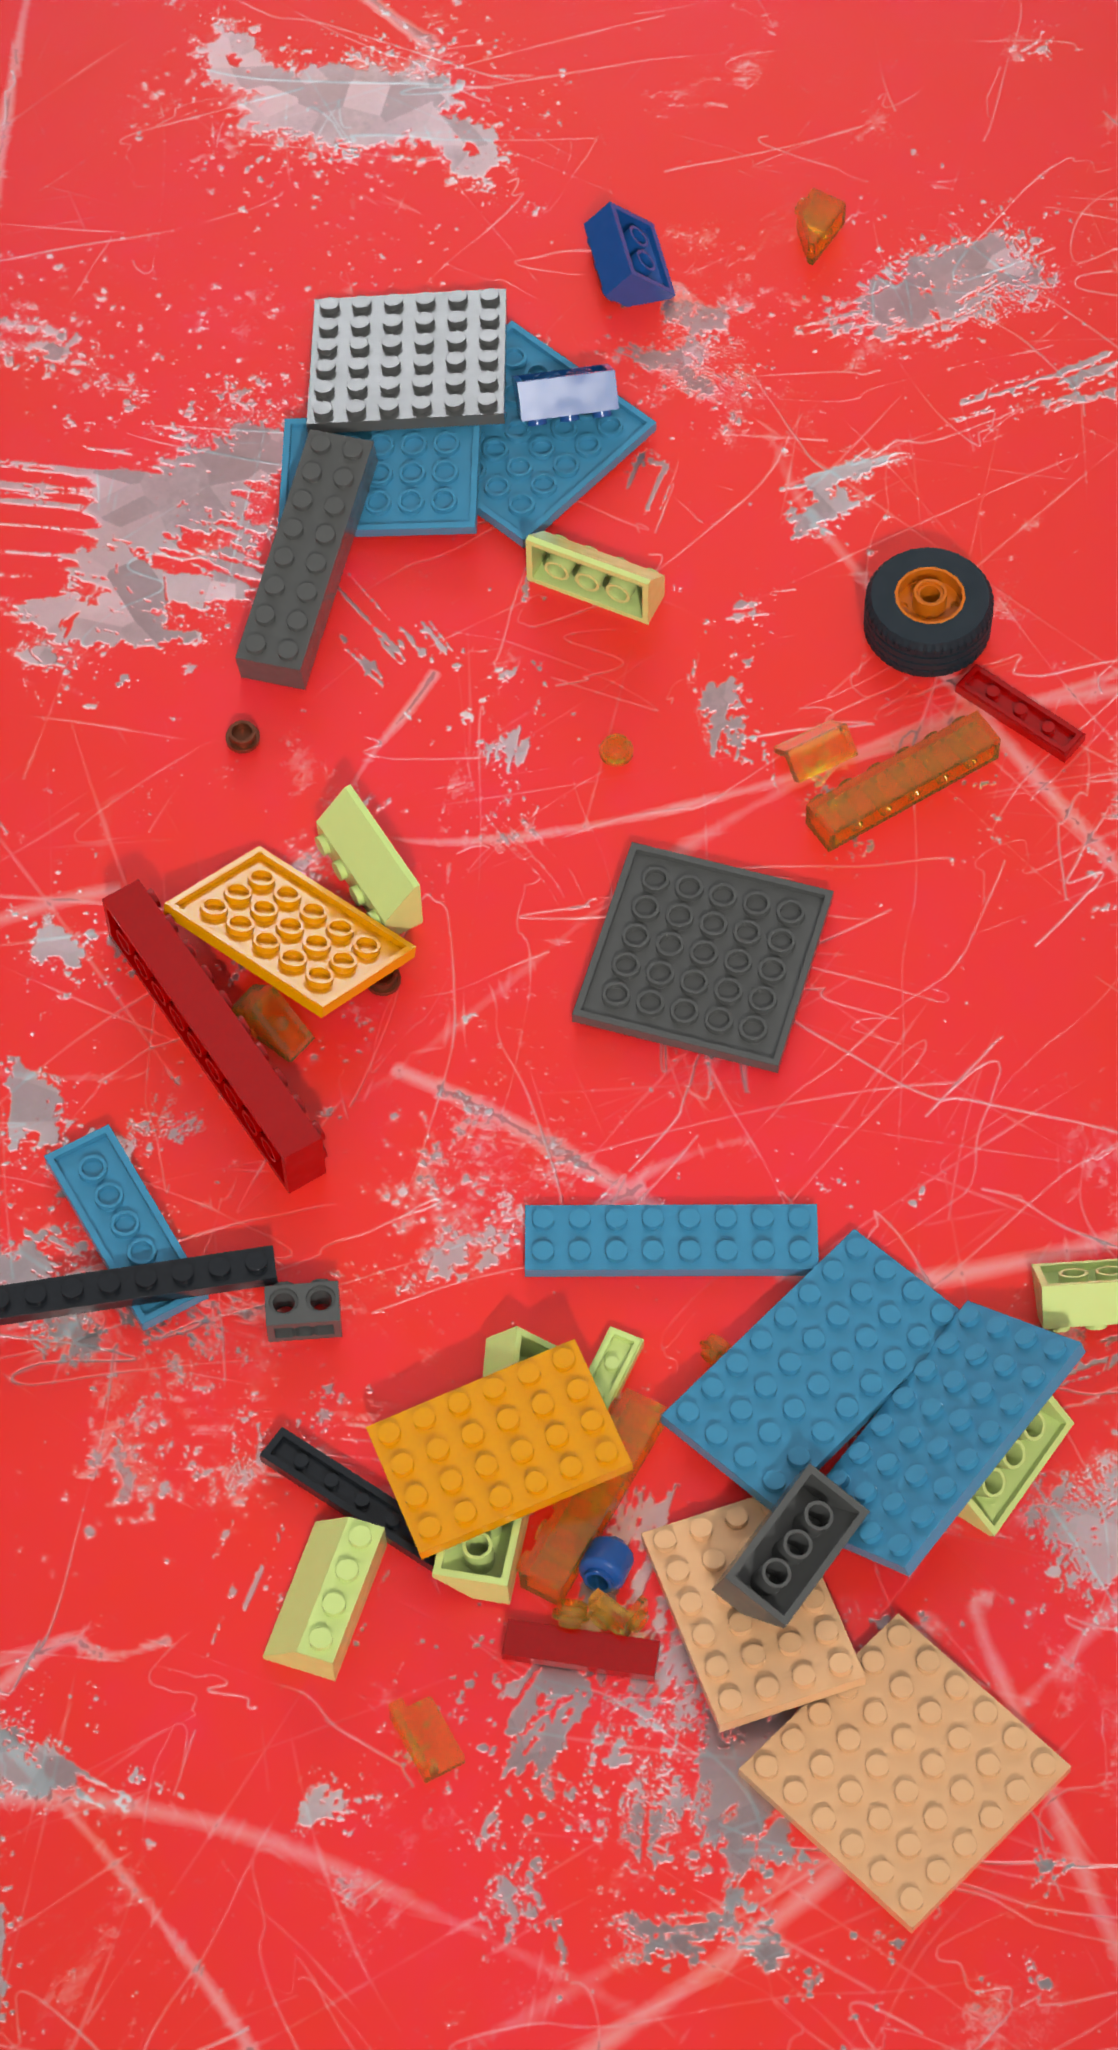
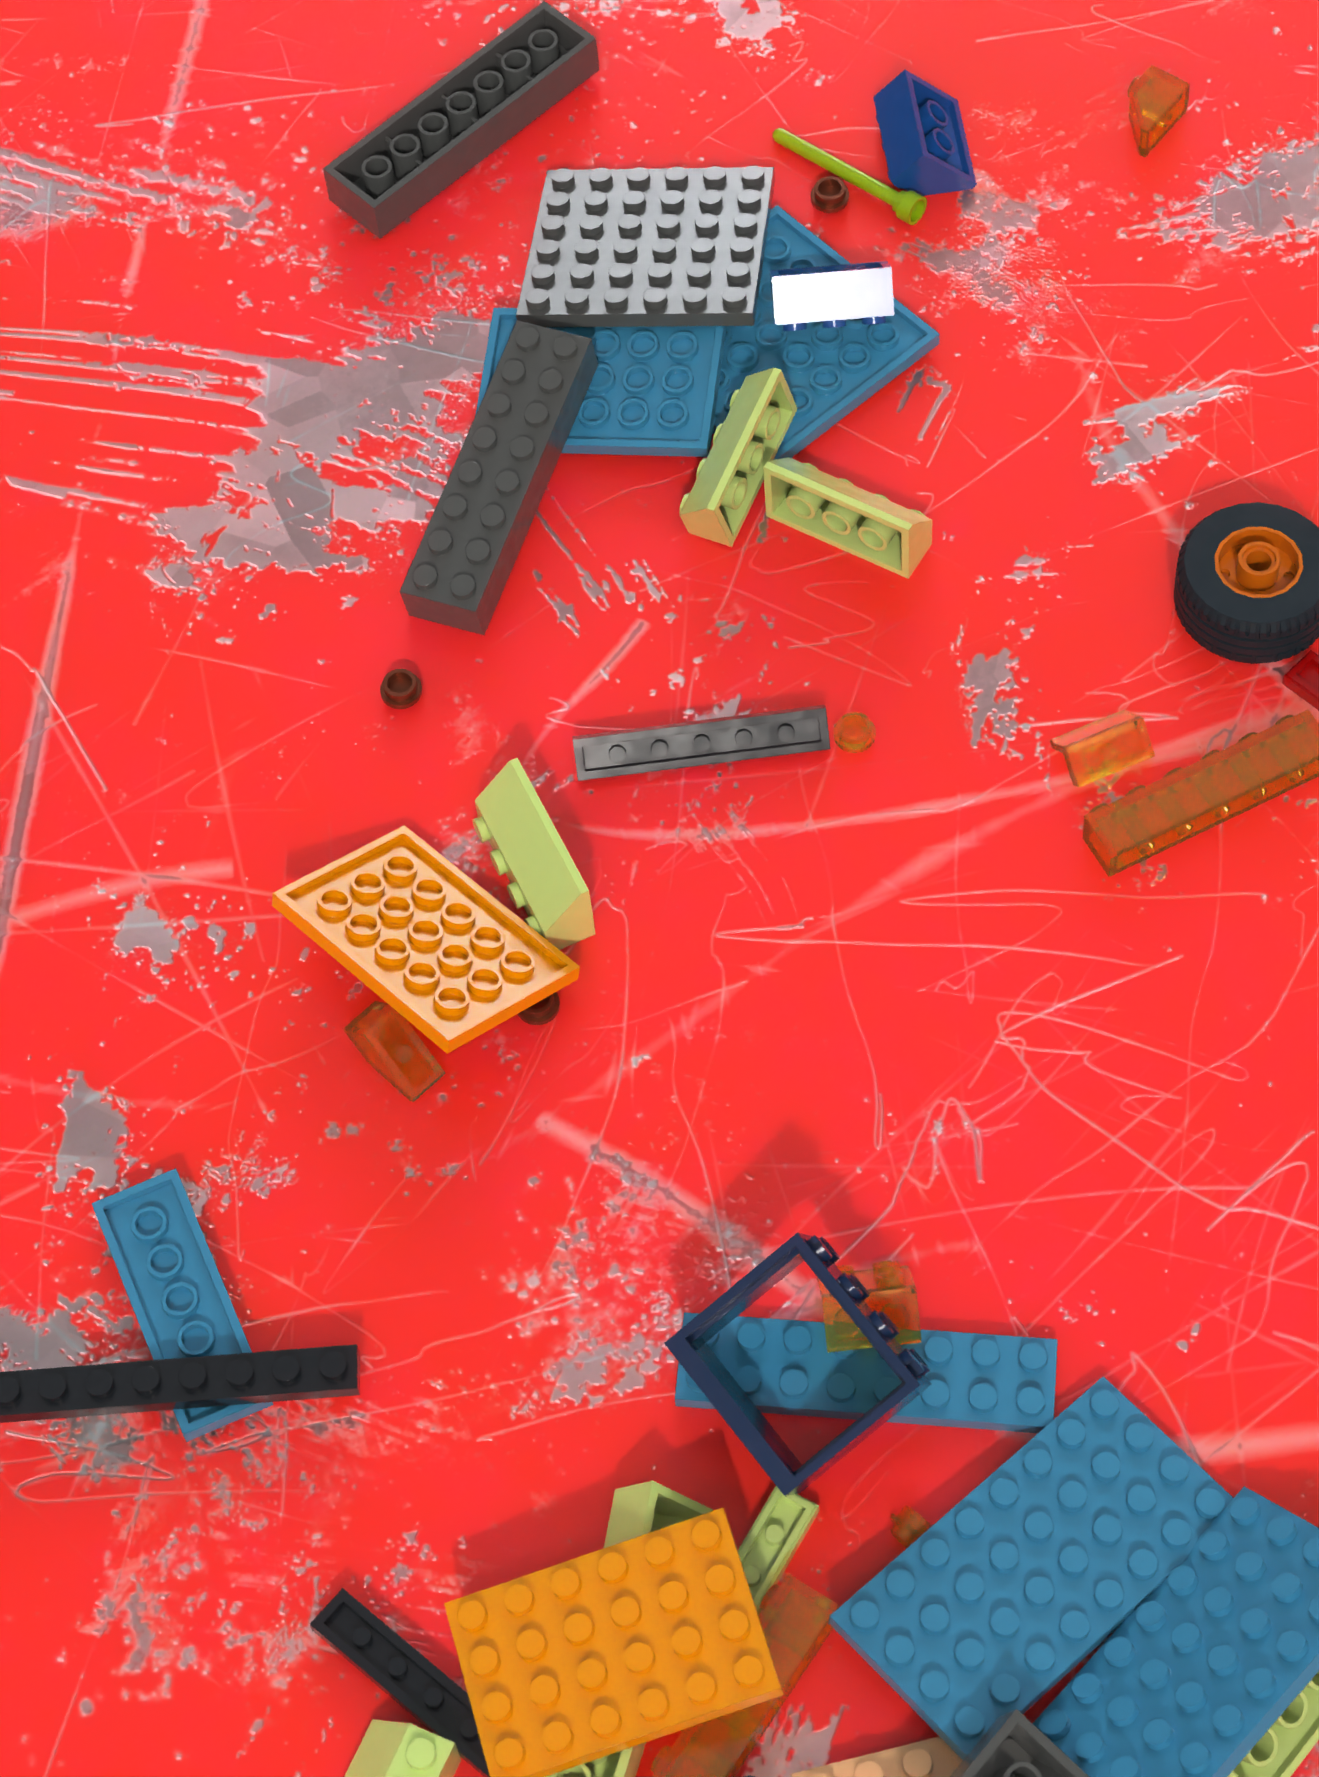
camera: 10 degrees right, 0 degrees up
red brick [102,879,328,1194] -> none
dark grey brick [264,1279,342,1342] -> none
dark grey plate [572,842,834,1073] -> none
none -> dark grey brick [323,1,599,239]
none -> plate [572,705,830,781]
none -> dark blue window [664,1232,932,1496]
none -> yellowish green slope [679,368,798,547]
none -> lime piece [772,128,927,225]
none -> copper plate [811,176,849,213]
none -> bracket [817,1260,922,1352]

